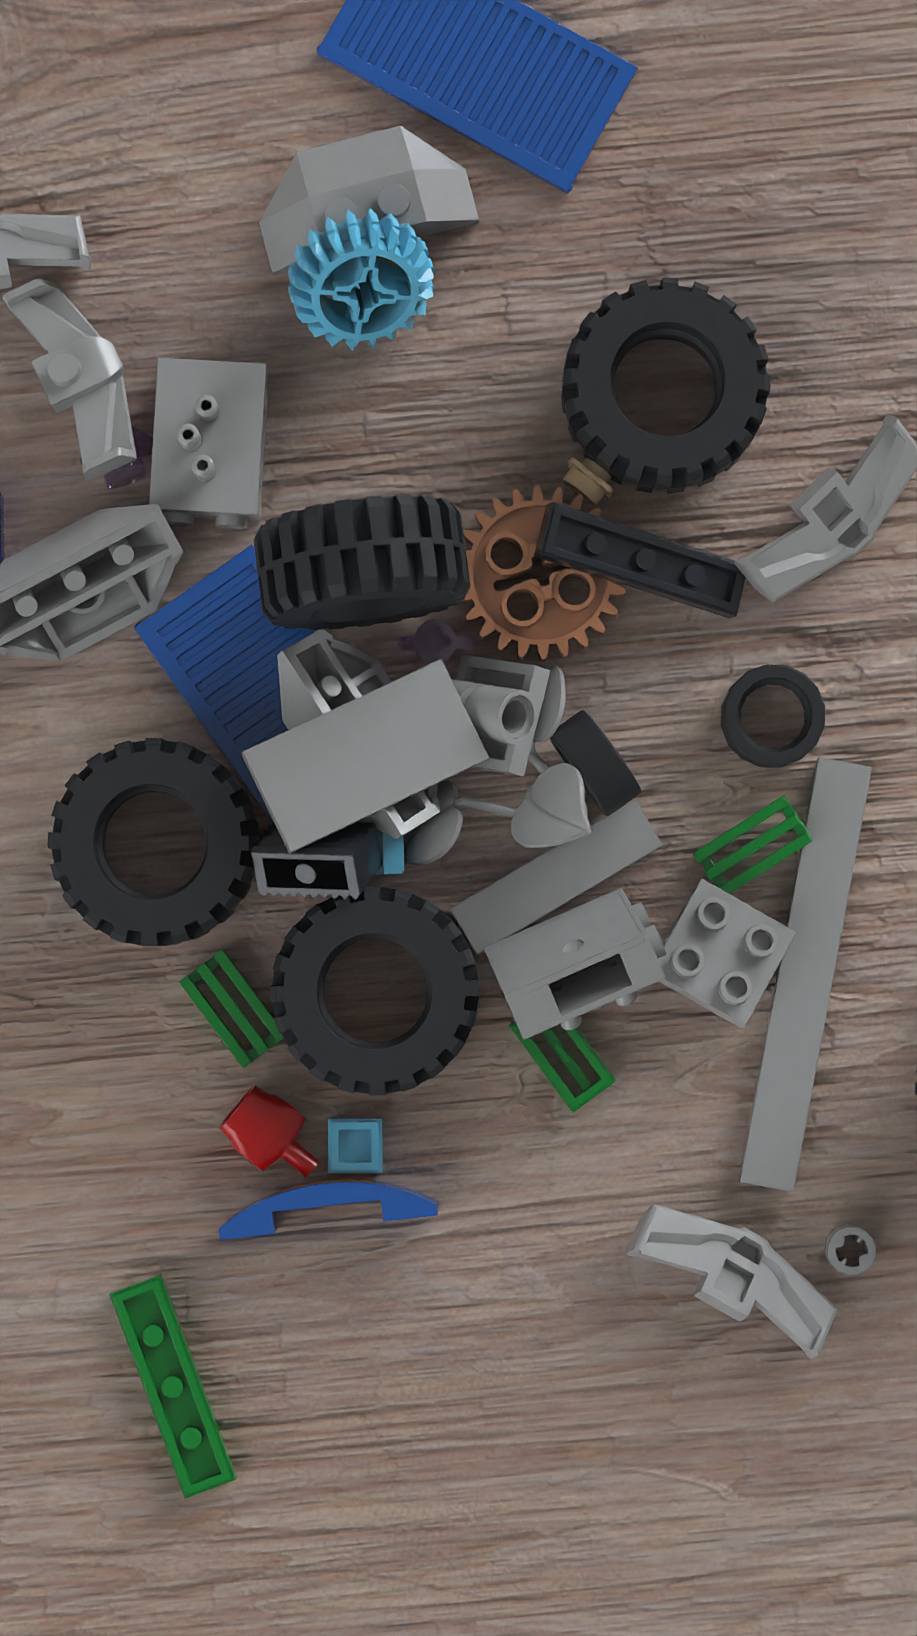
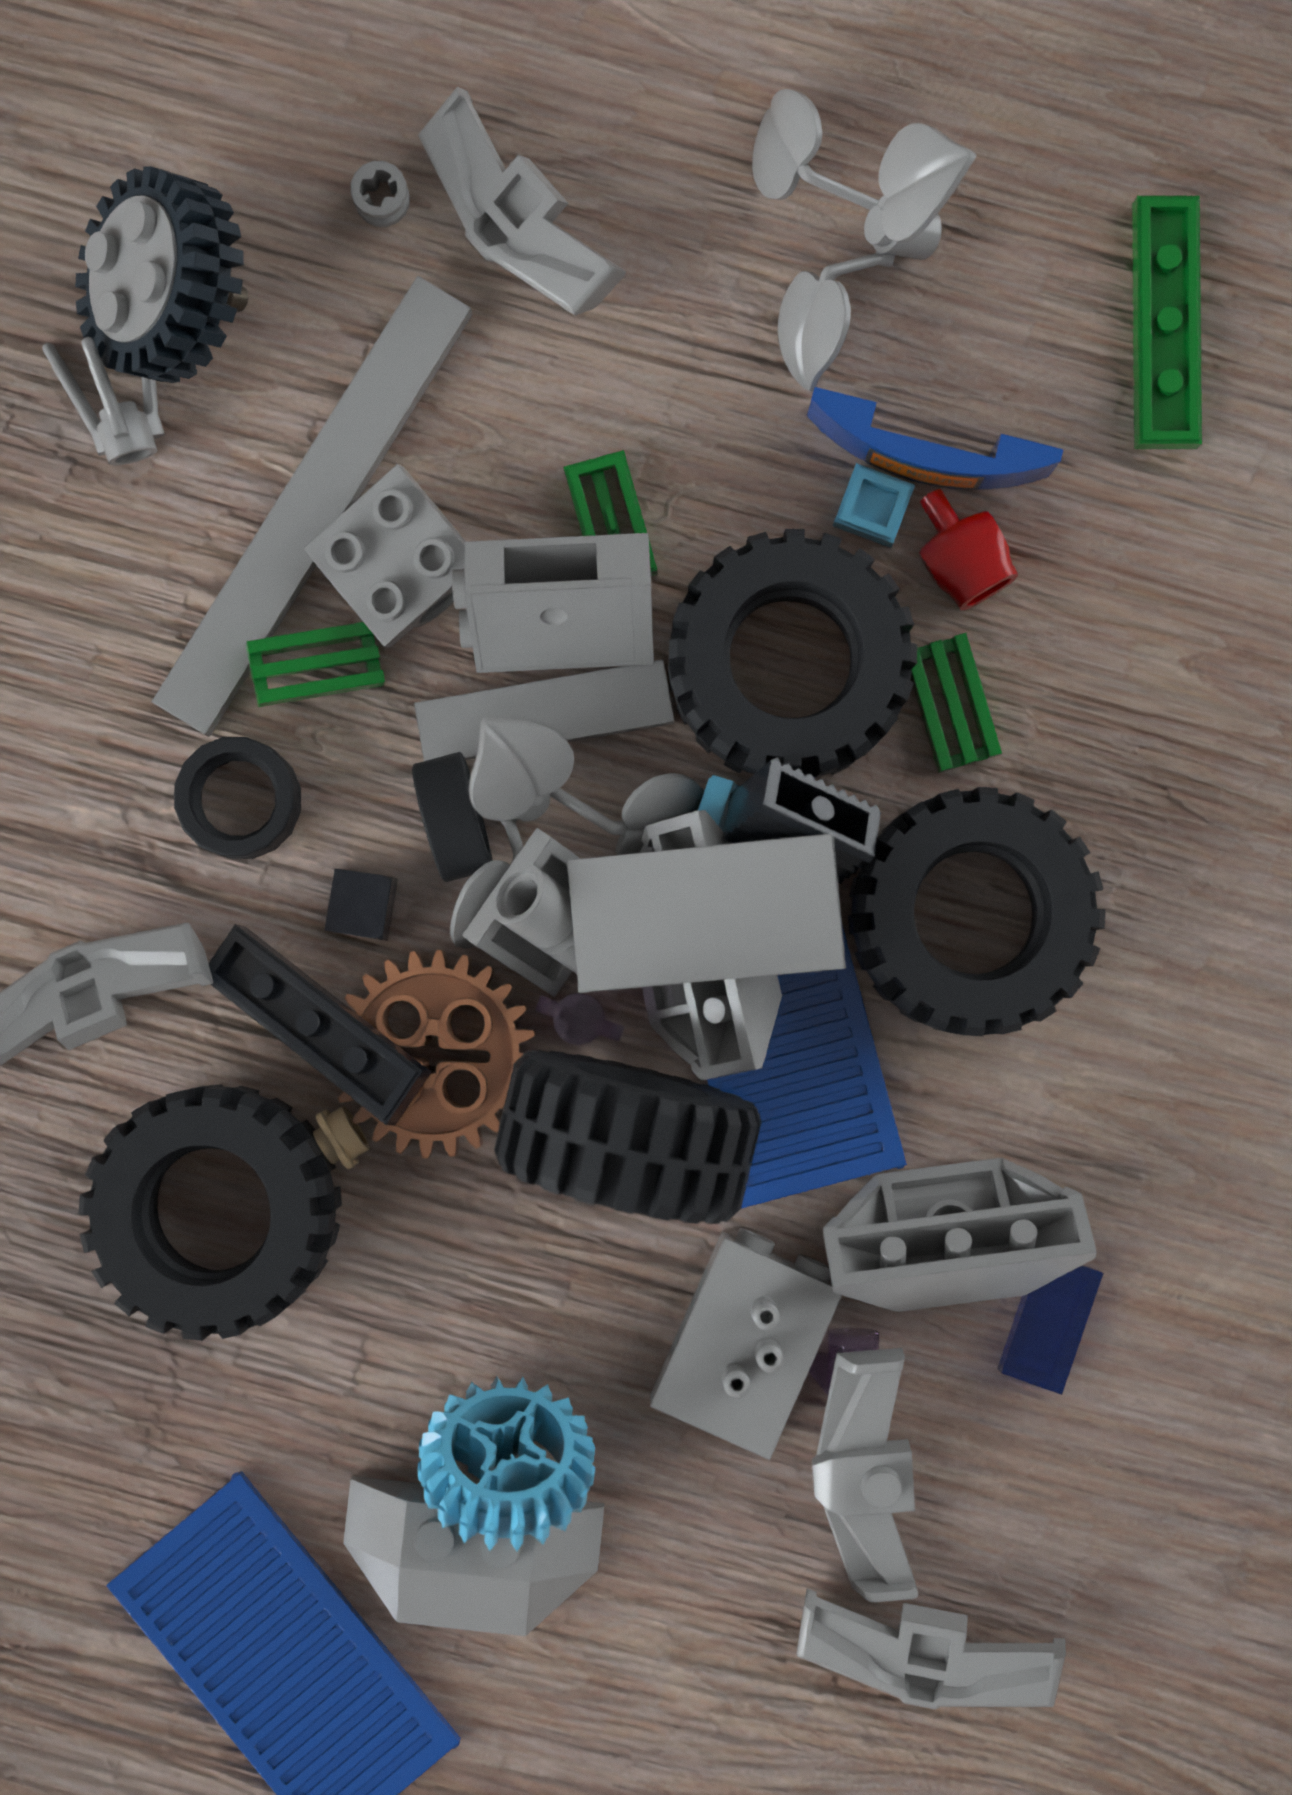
camera: 155 degrees left, 0 degrees up
none -> black slope [324,868,398,941]
none -> light grey plant [752,89,976,391]

